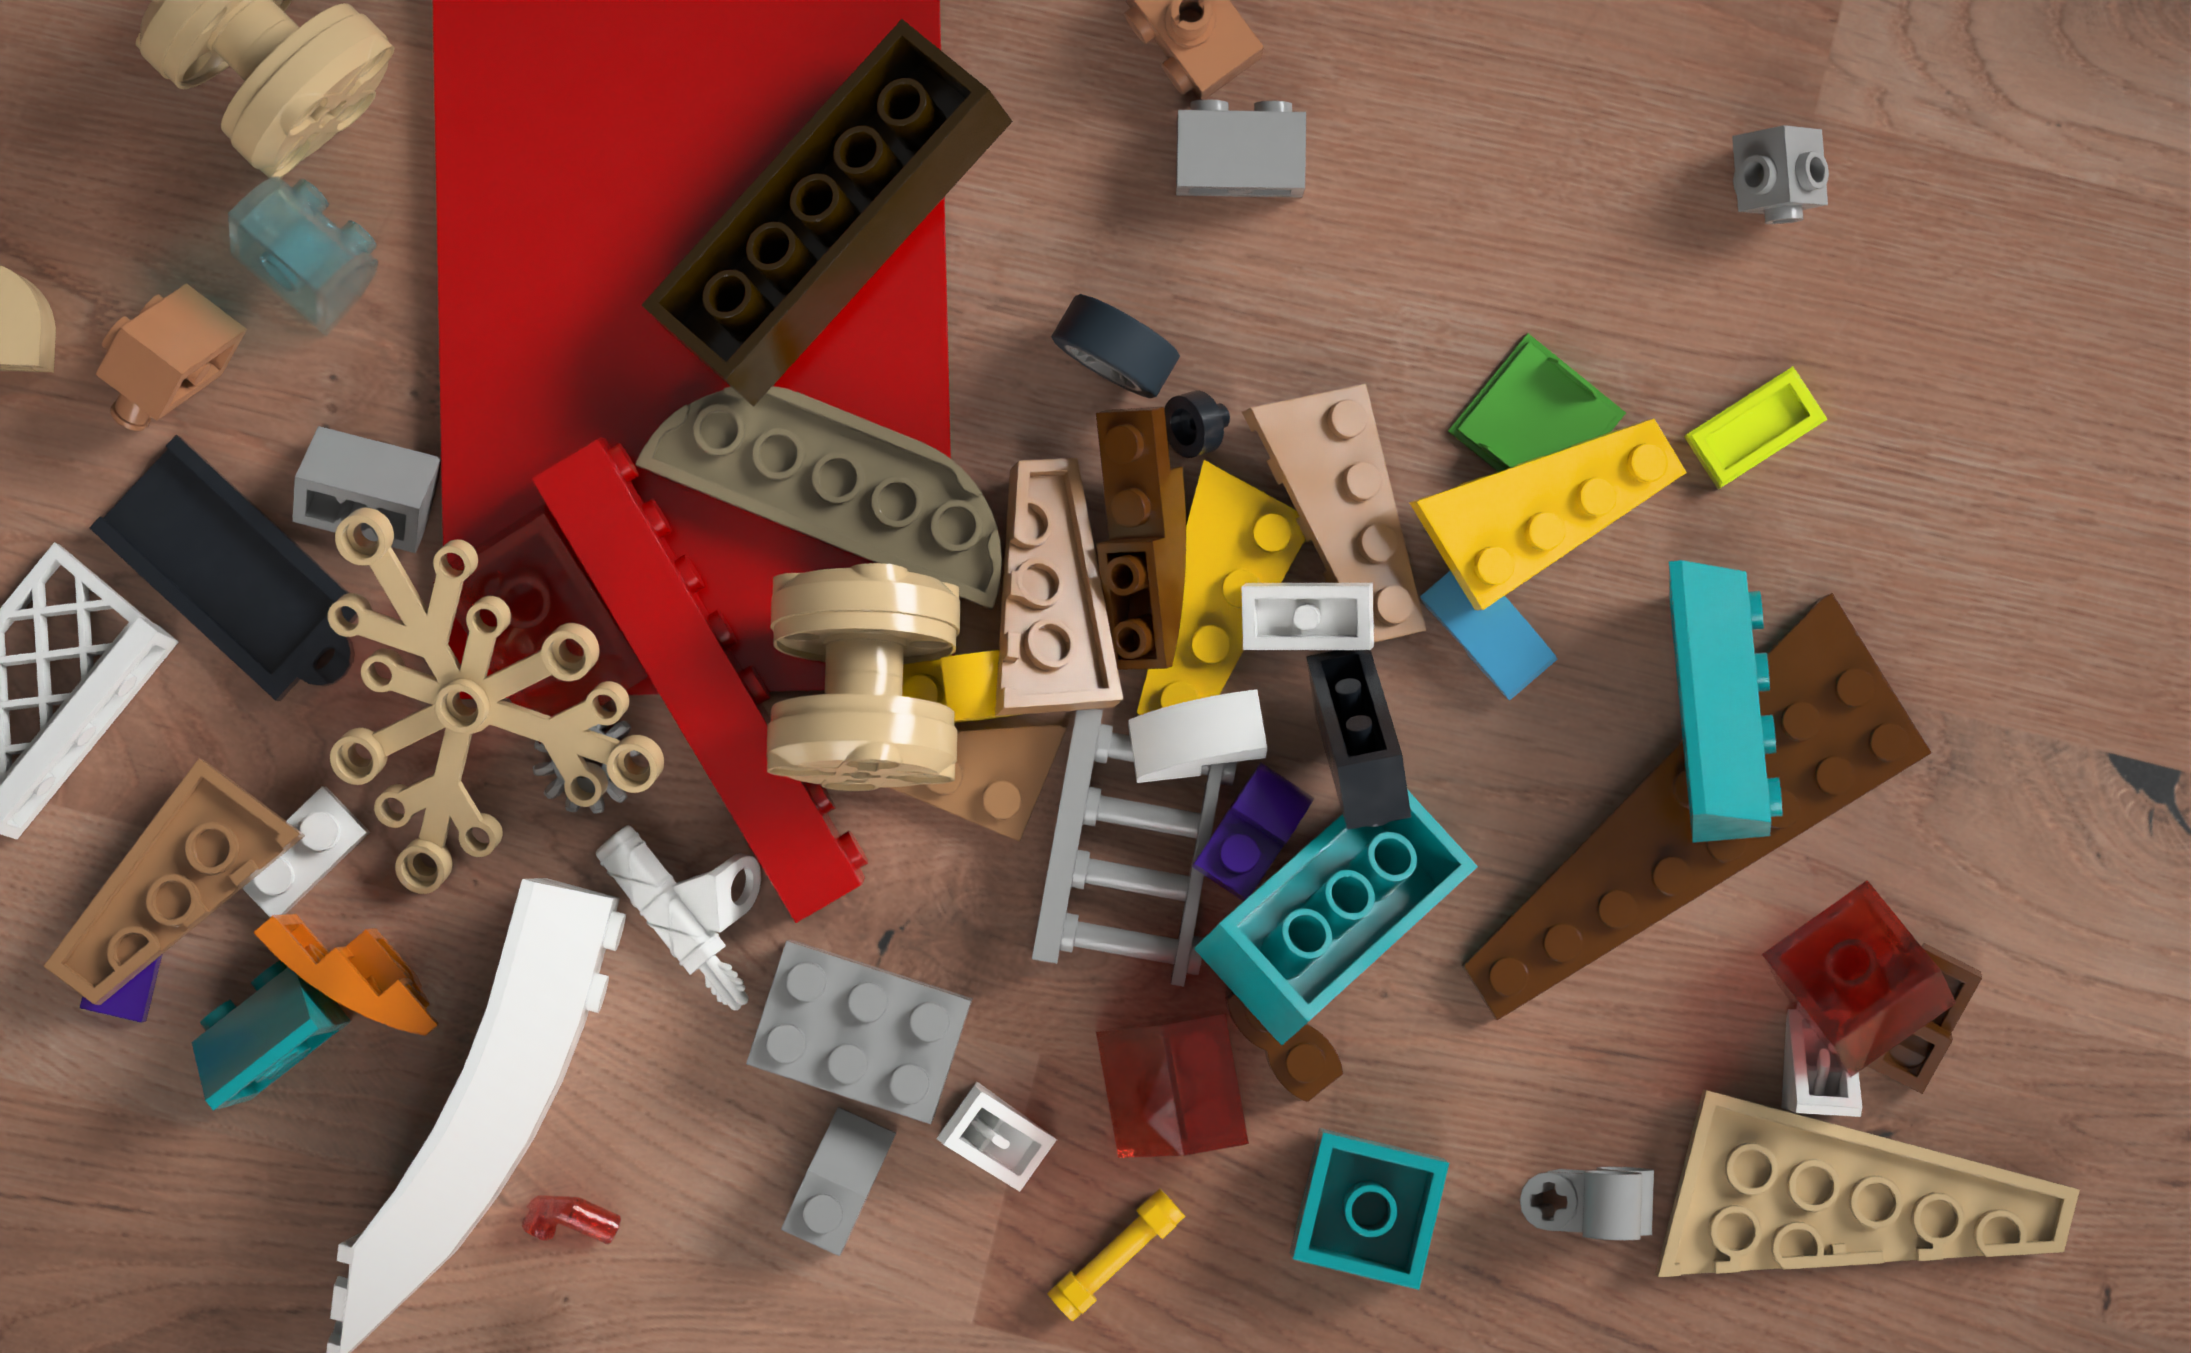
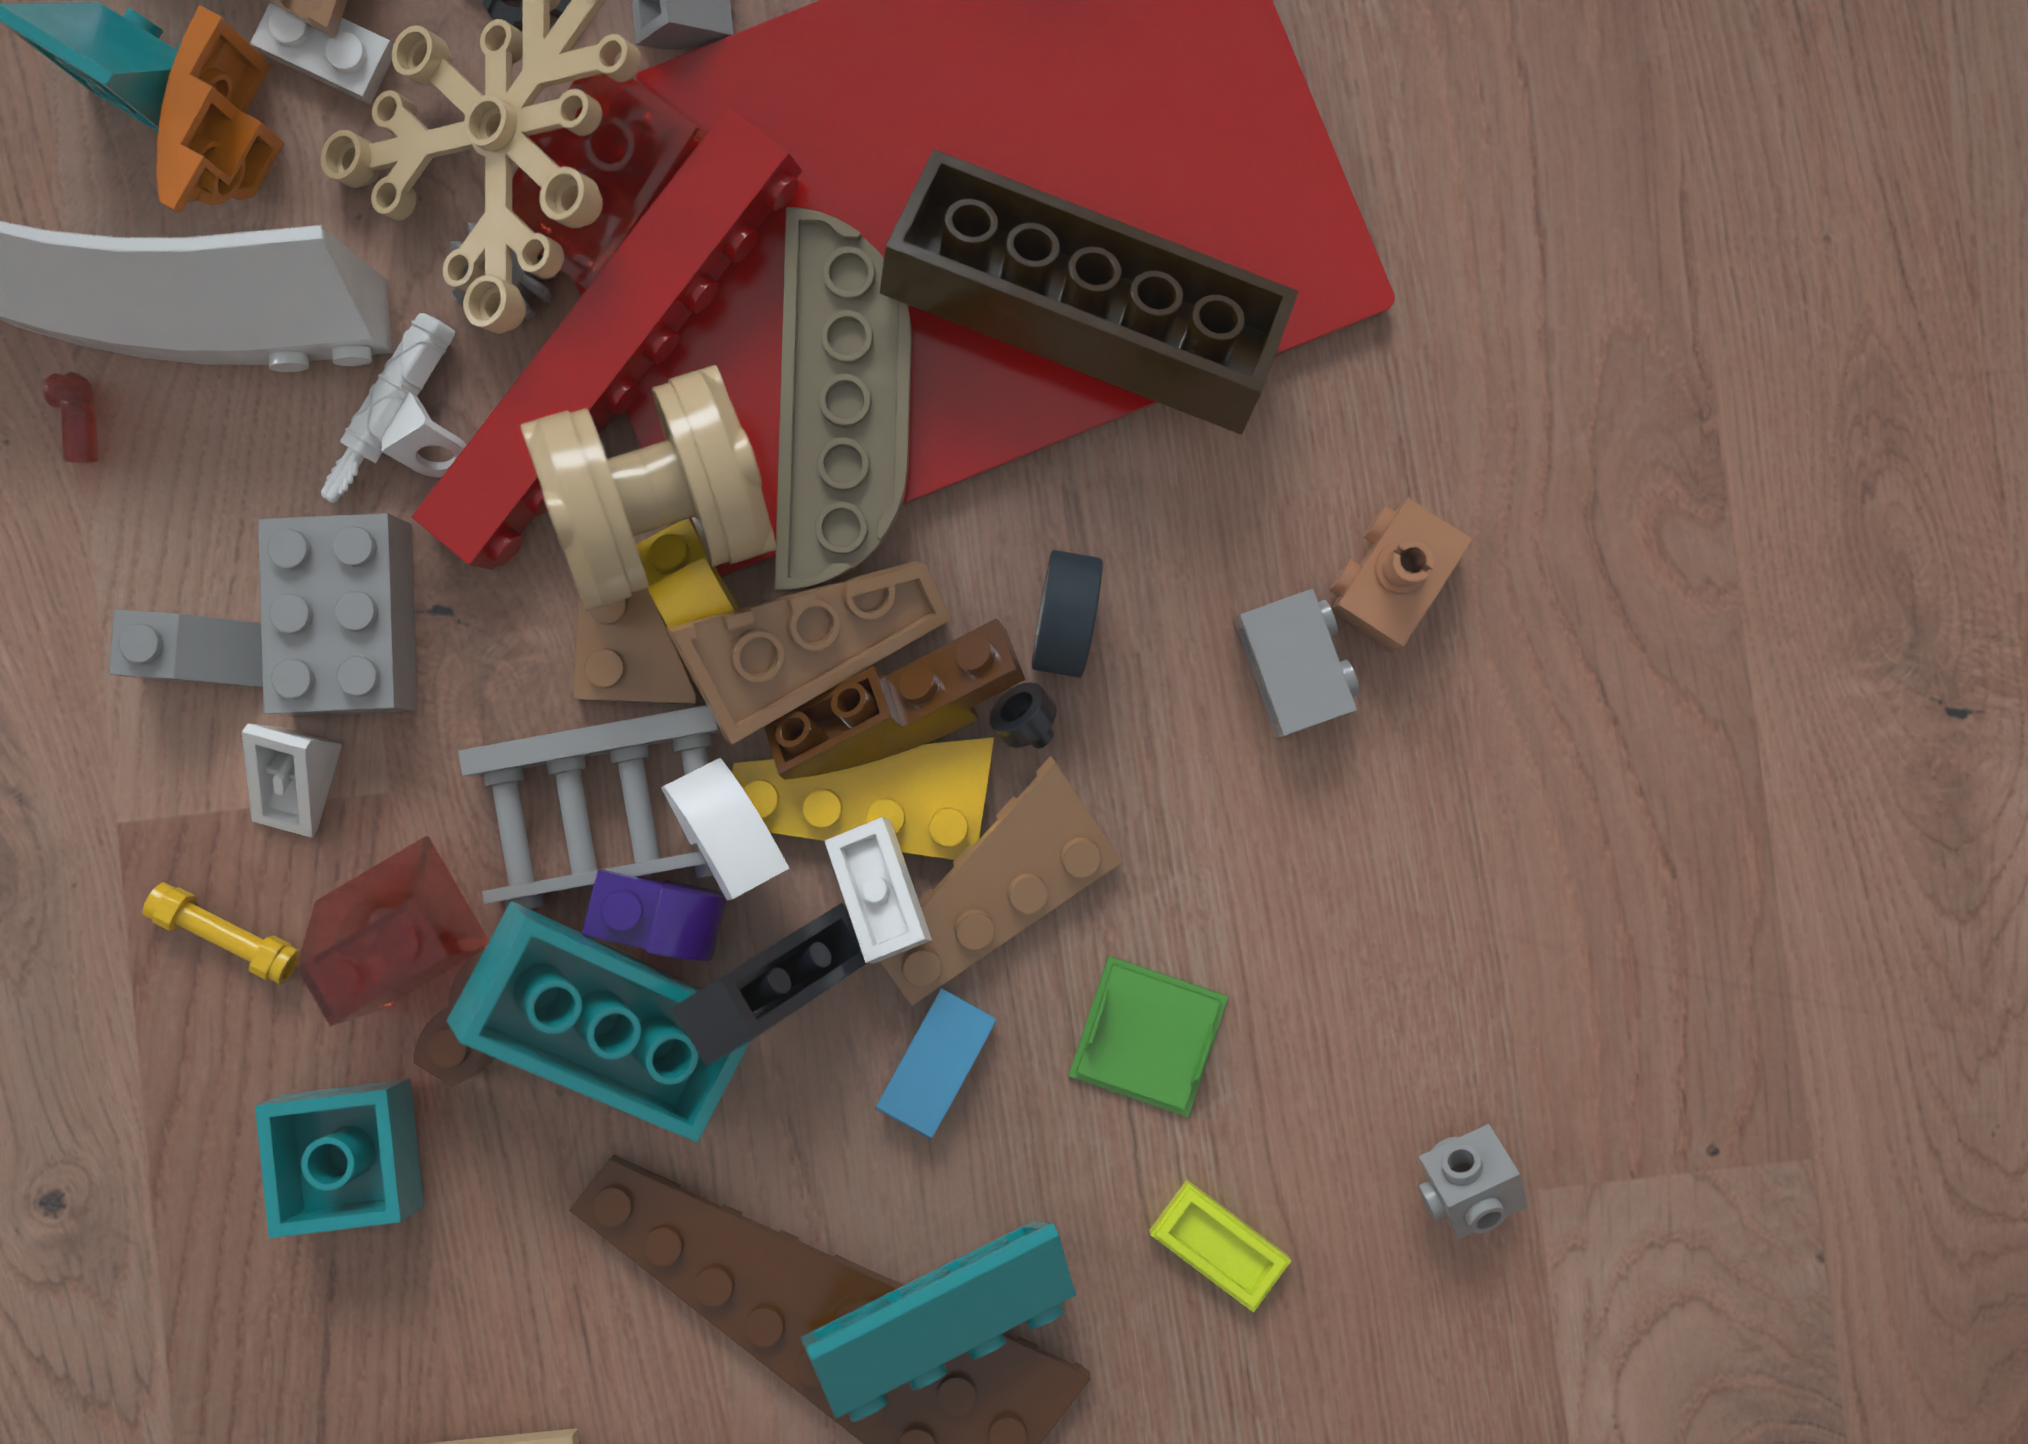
camera: 70 degrees right, 0 degrees up
yellow wing [1409,419,1687,610] -> none
light grey piece [1520,1167,1654,1240] -> none

